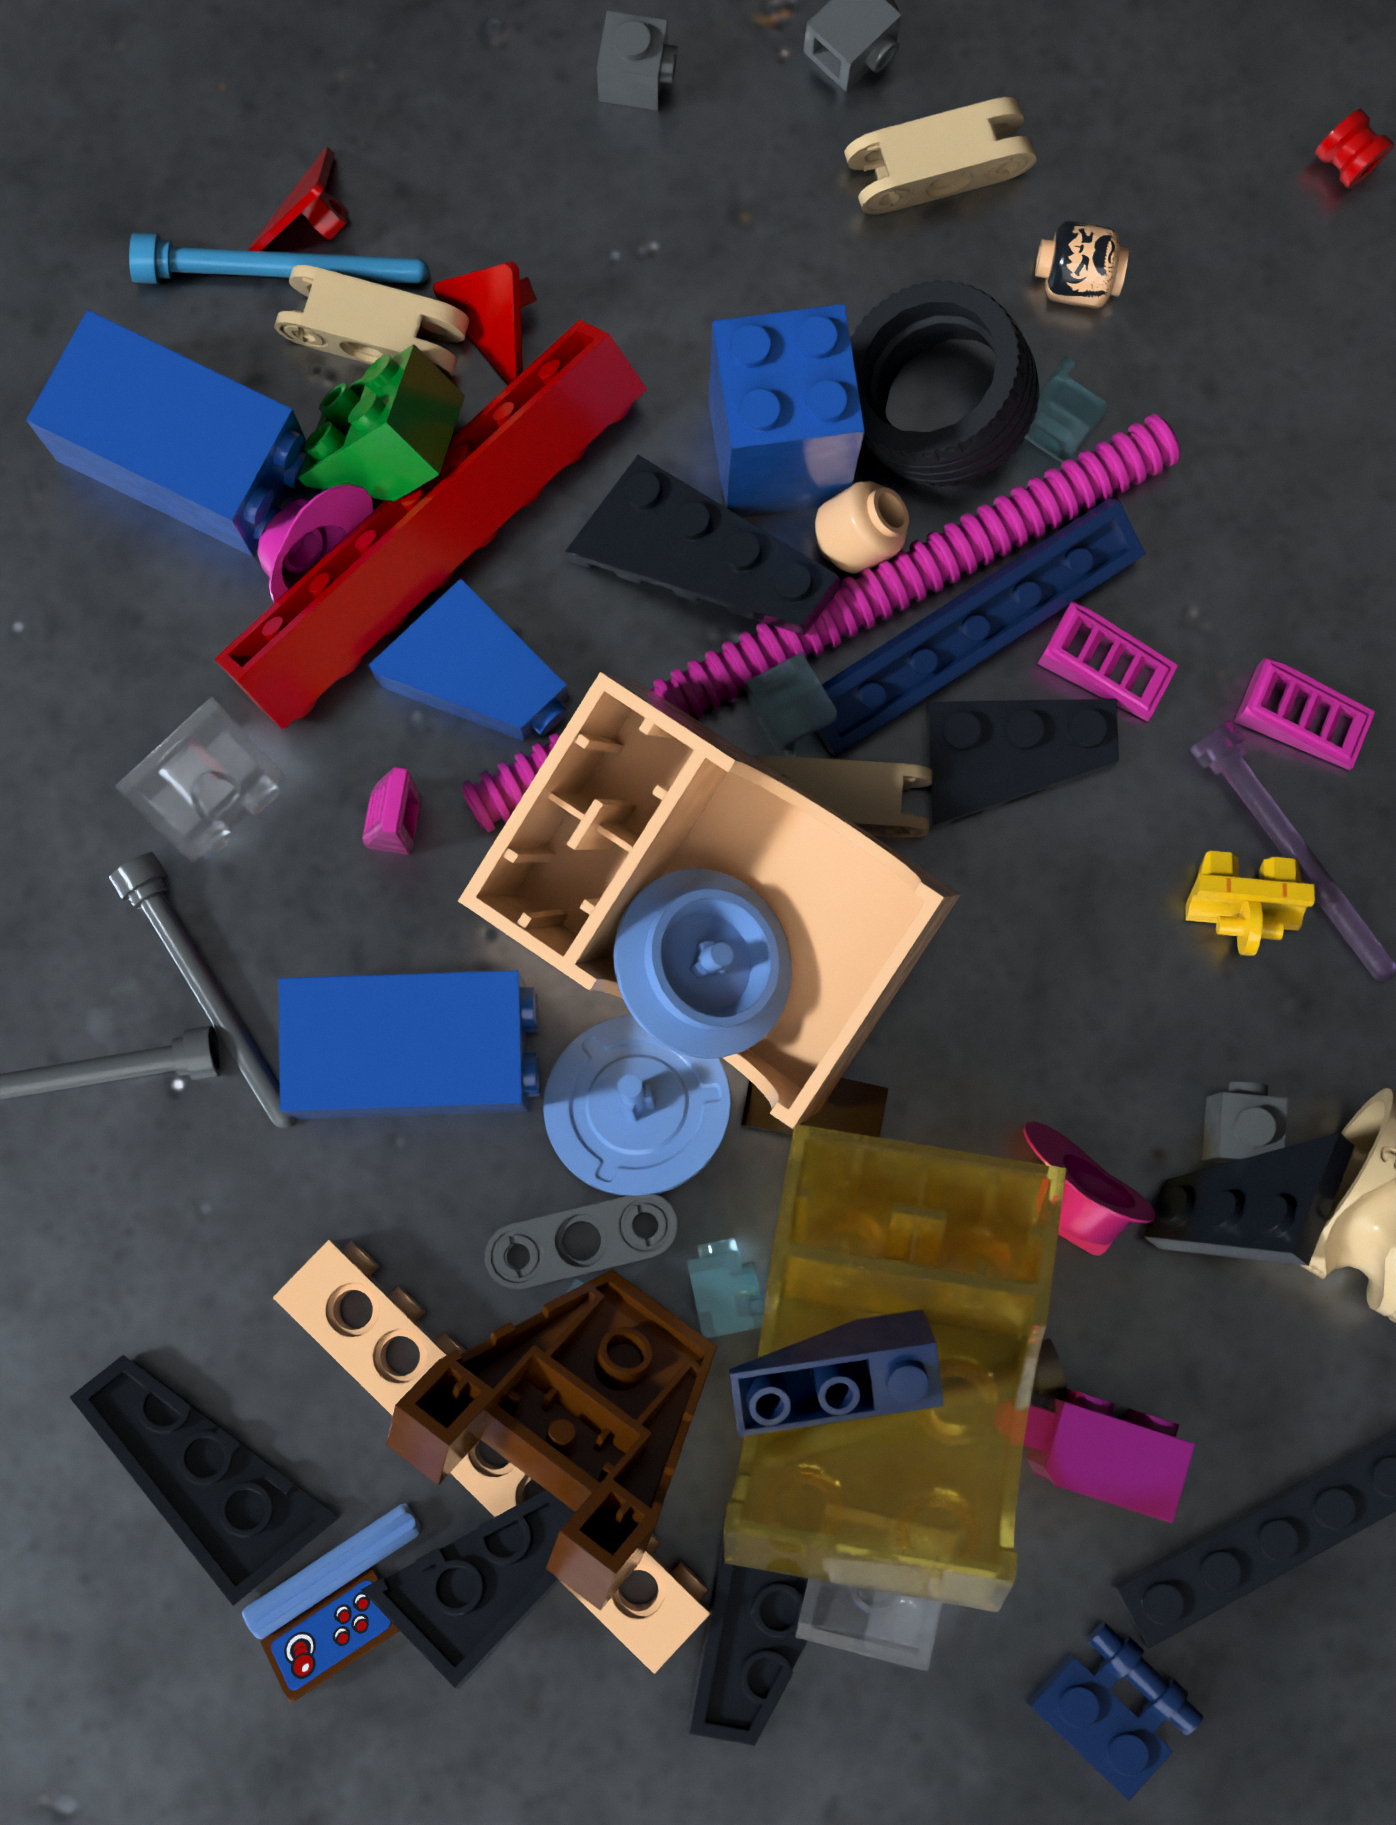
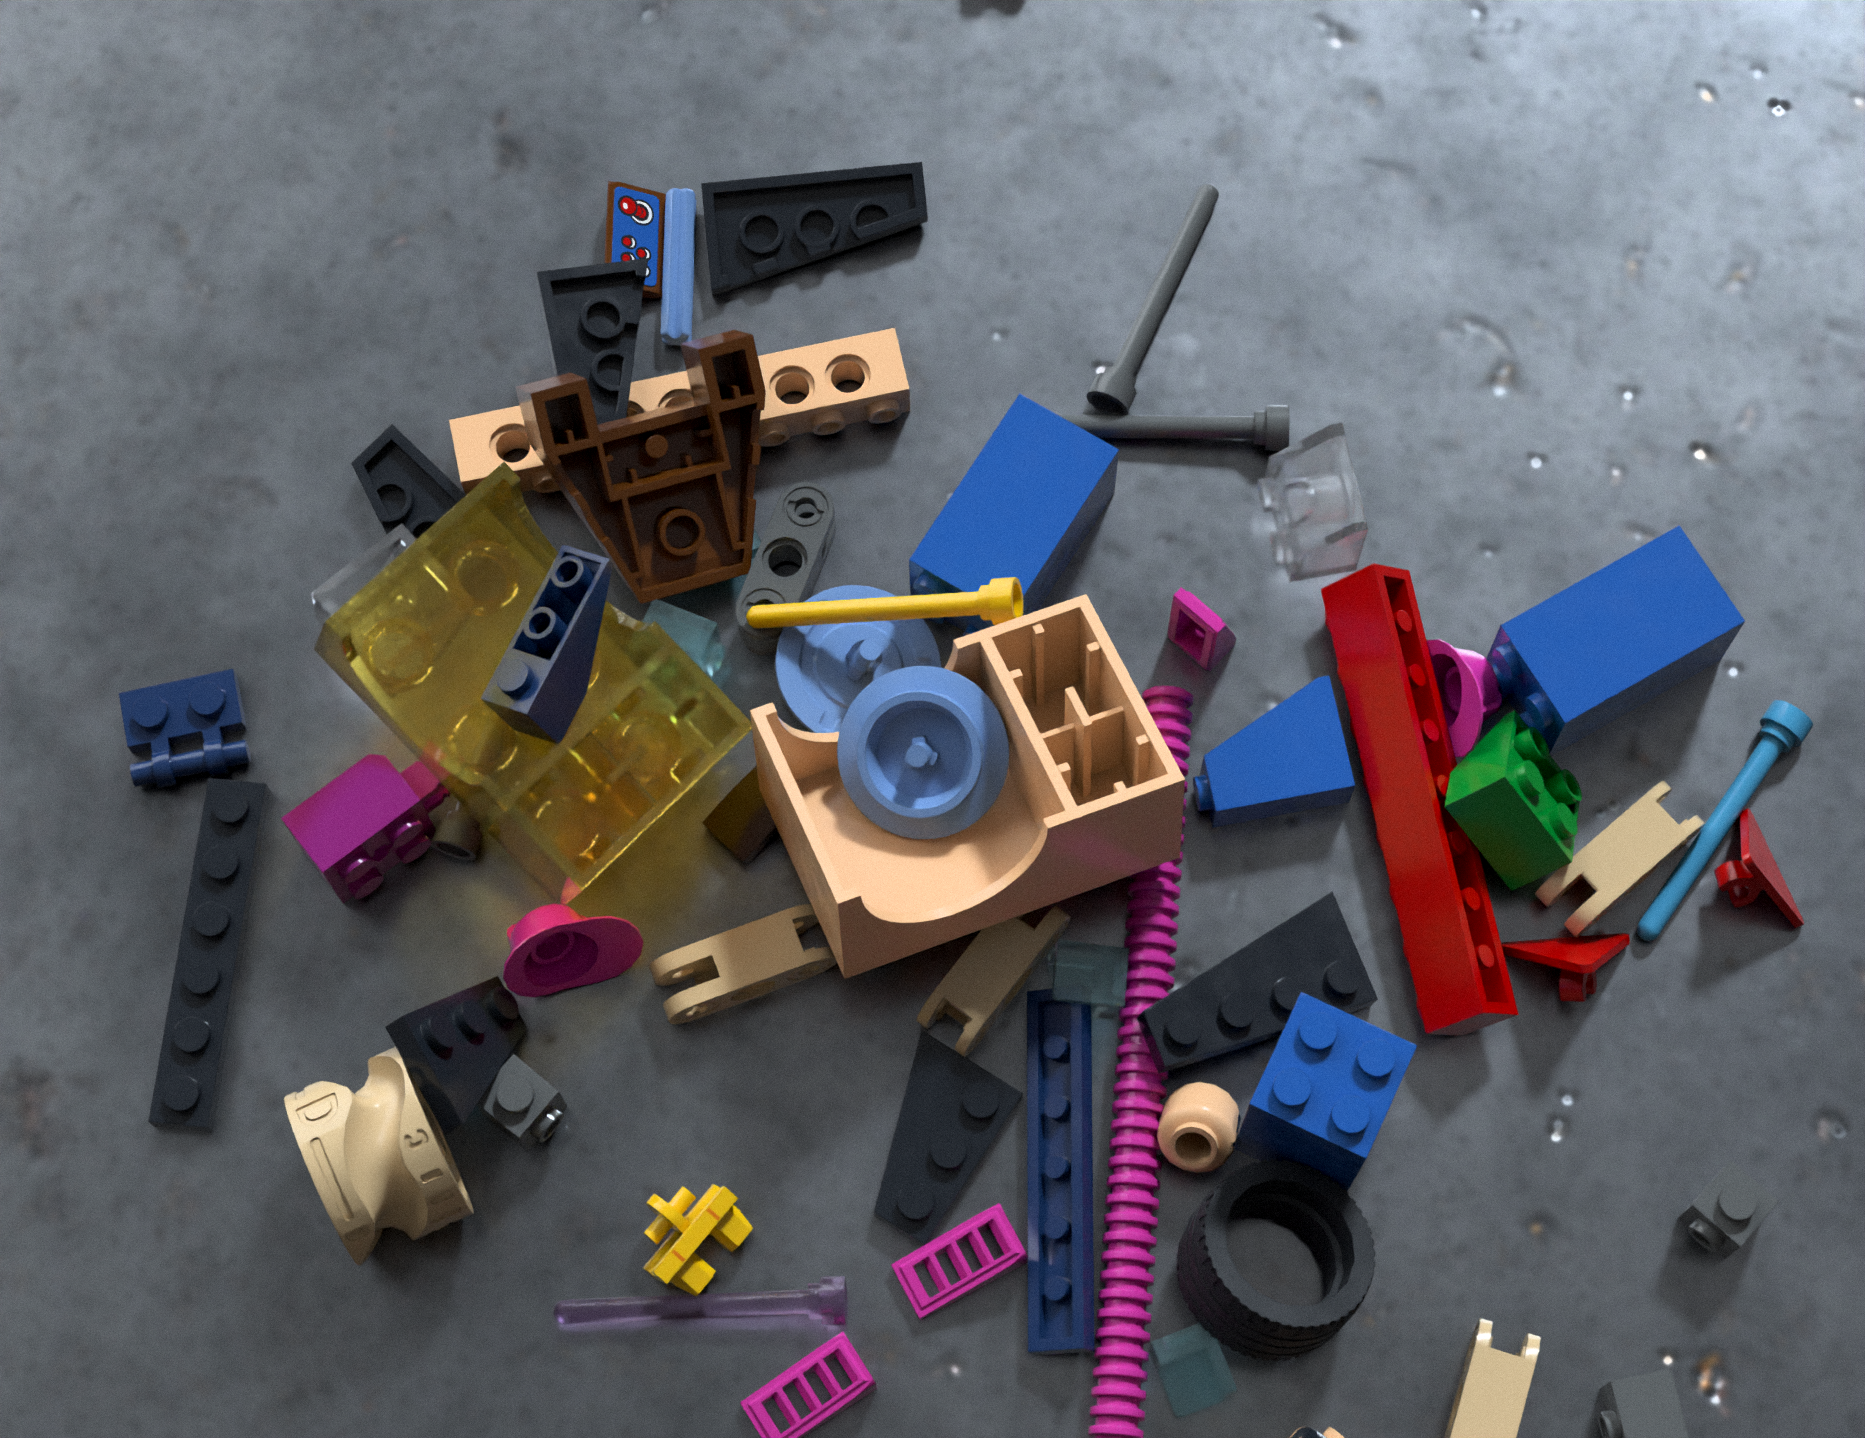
camera: 130 degrees right, 10 degrees down
none -> tan piece [649,904,837,1024]
none -> yellow piece [746,577,1023,629]

